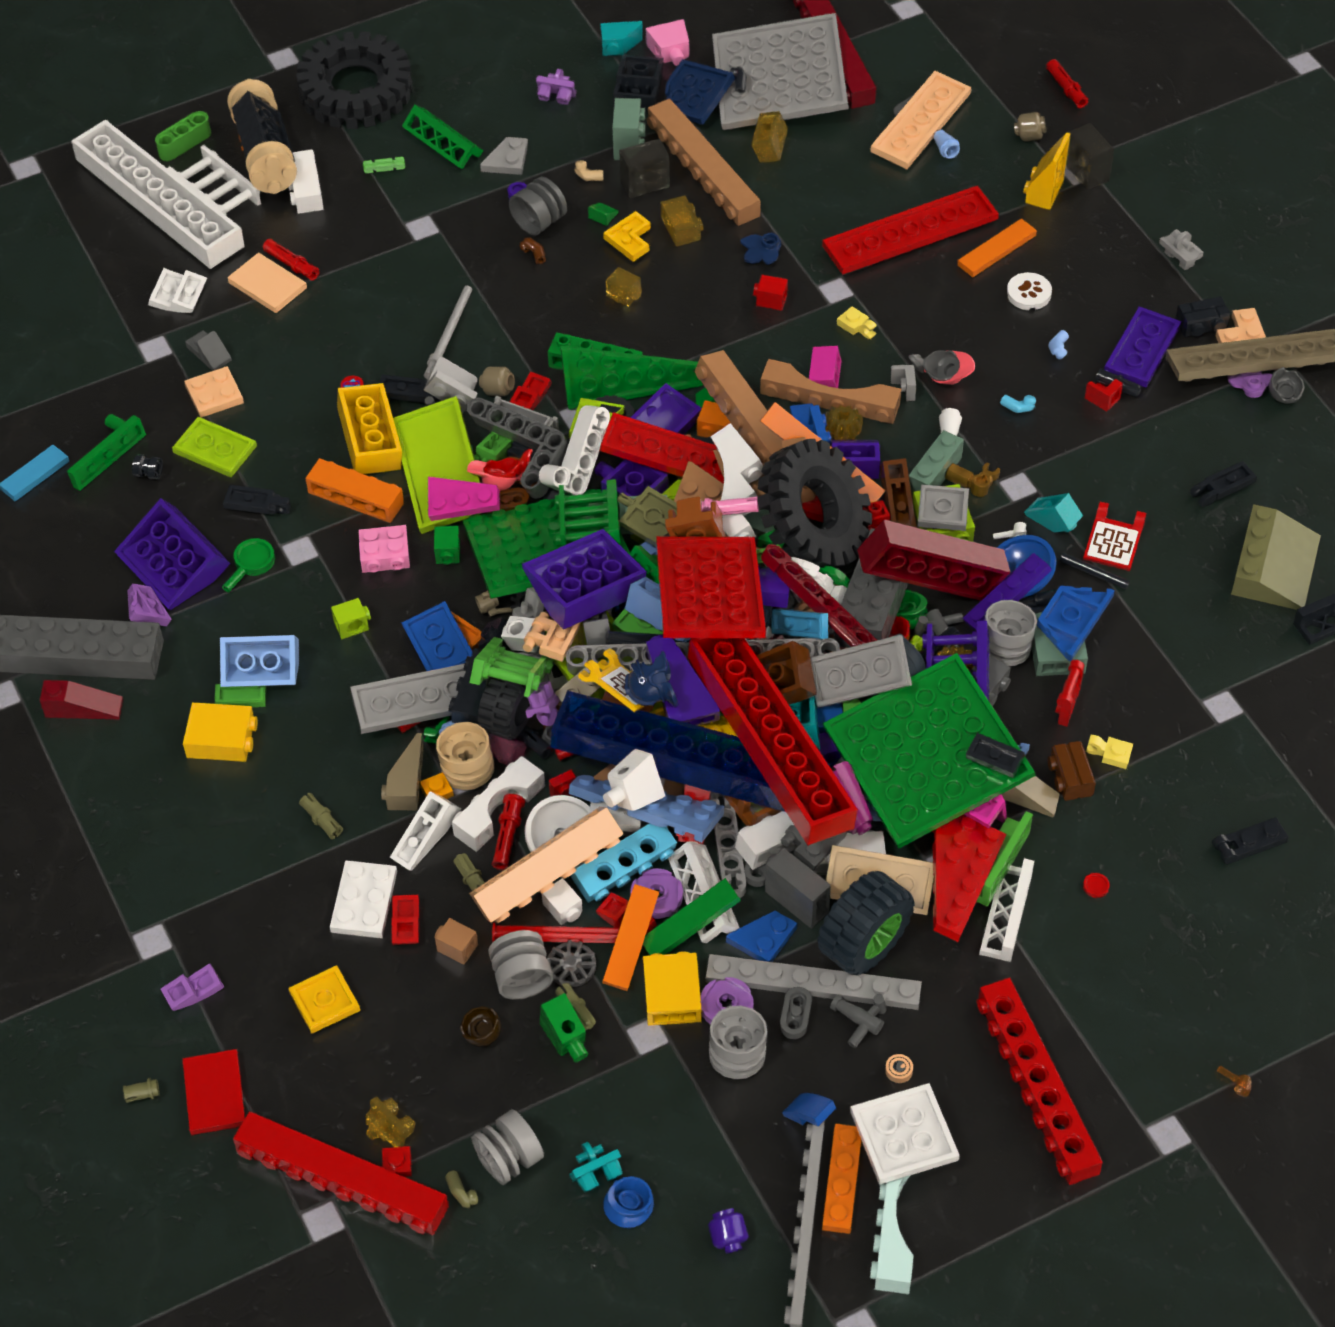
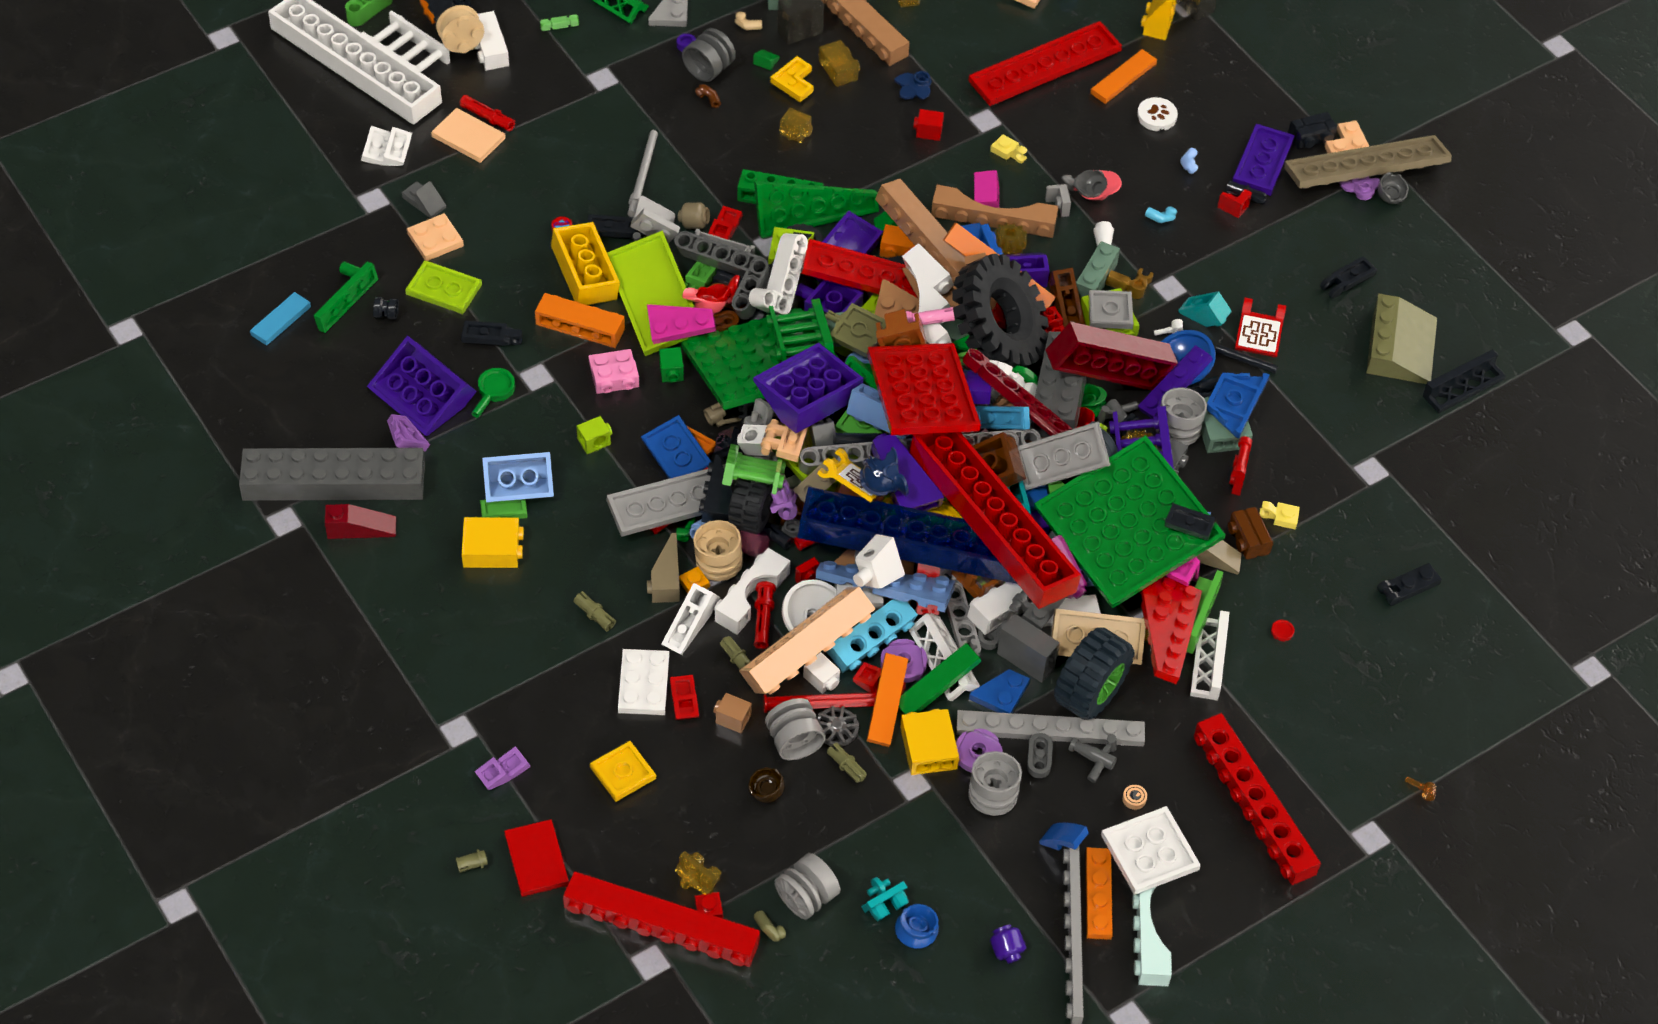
camera: 10 degrees left, 0 degrees up
green torso [539,993,588,1062] -> none
light grey hips [1159,229,1204,270] -> none

